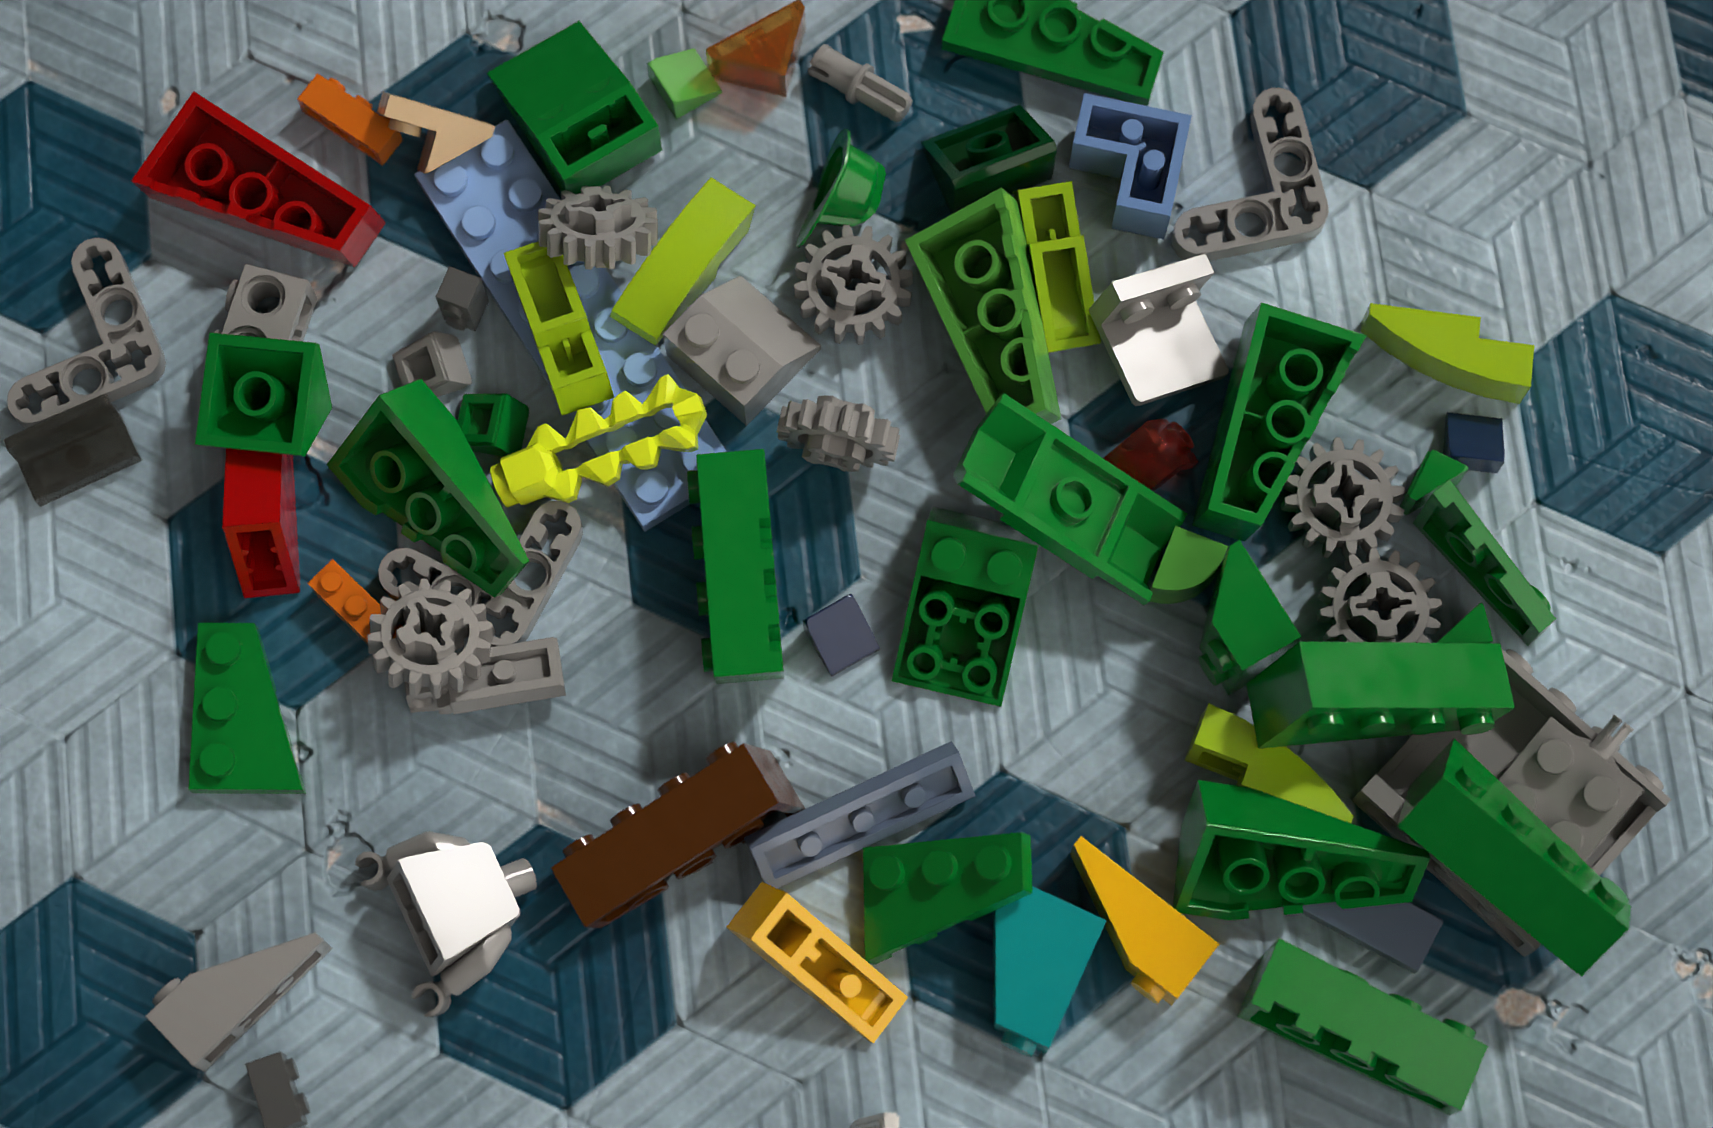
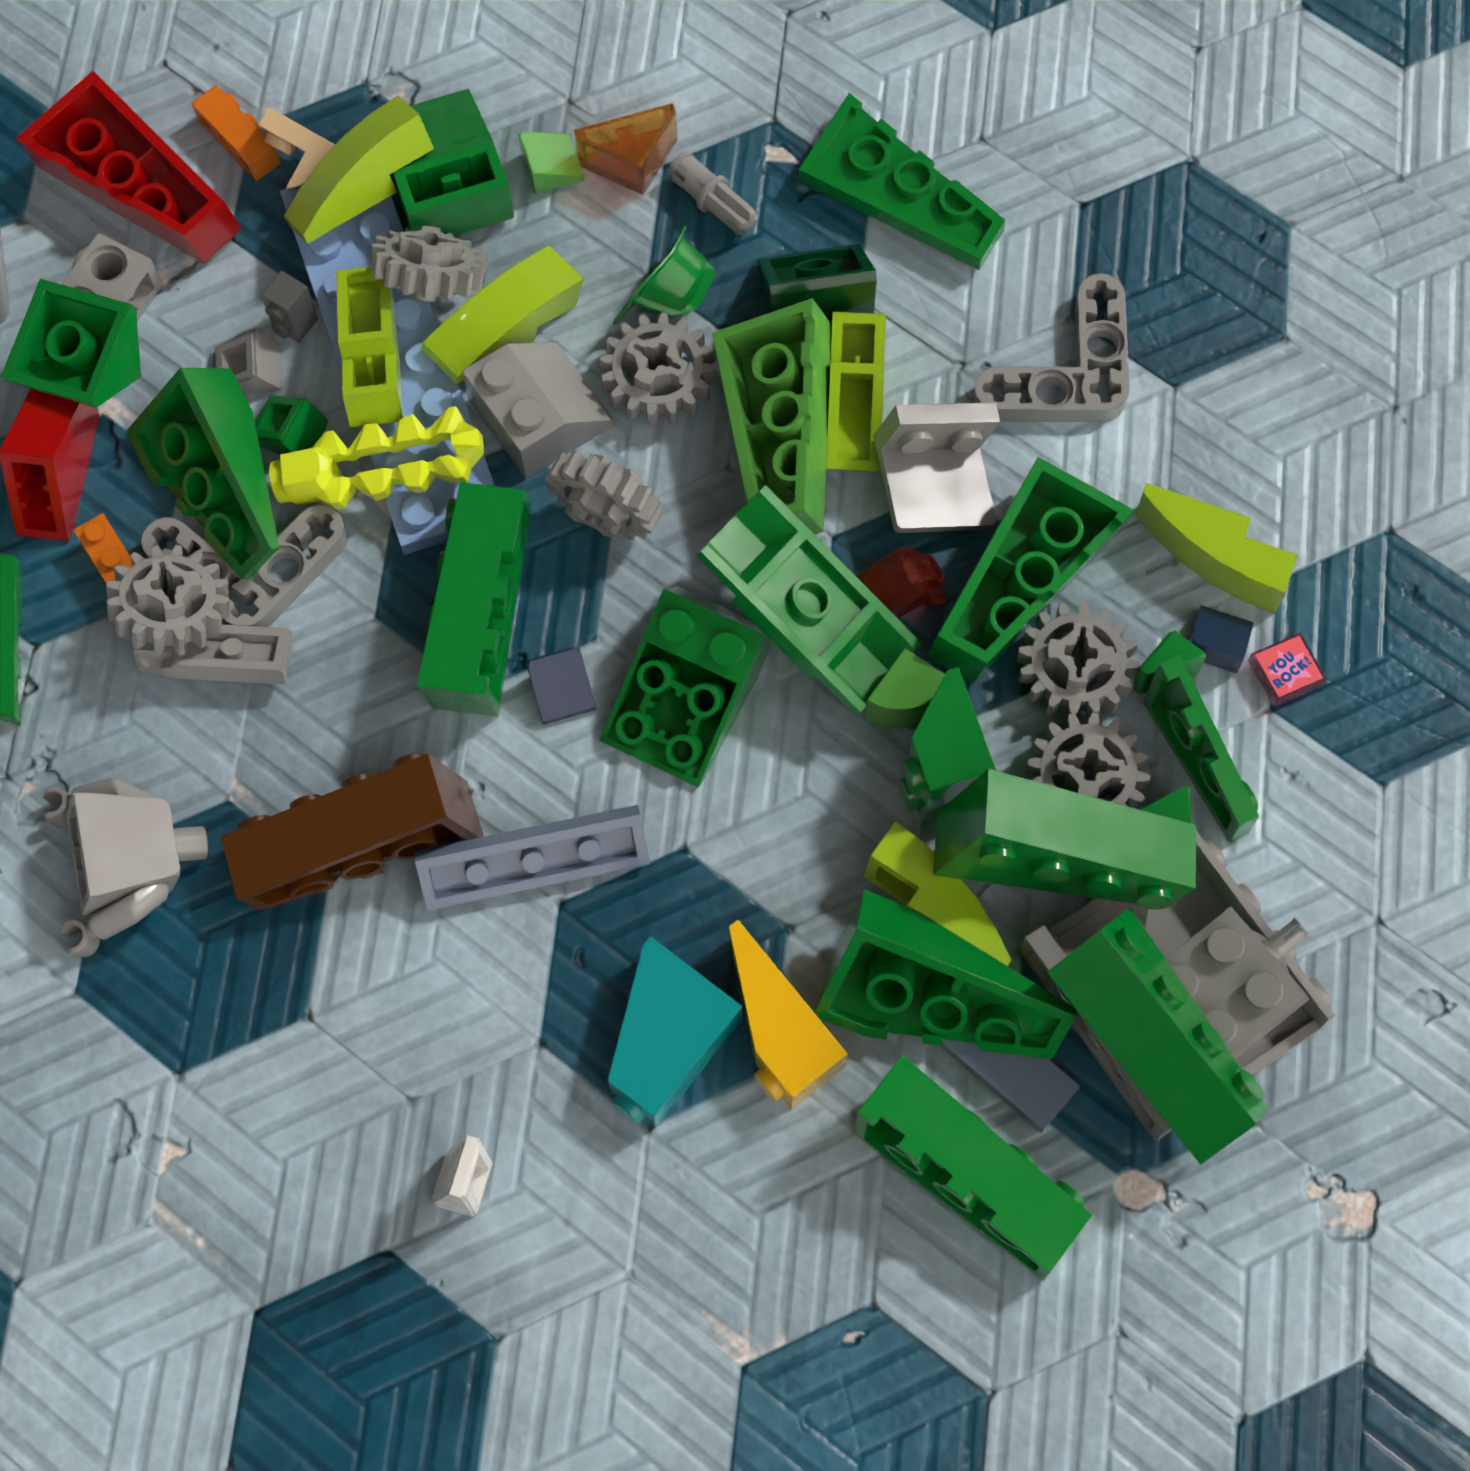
camera: 15 degrees right, 5 degrees down
yellow slope [726,882,909,1044] -> none
green wing [863,832,1032,965] -> none
medium blue brick [1069,93,1192,240] -> none
none -> lime slope [284,96,434,244]
none -> tile [1248,632,1327,707]

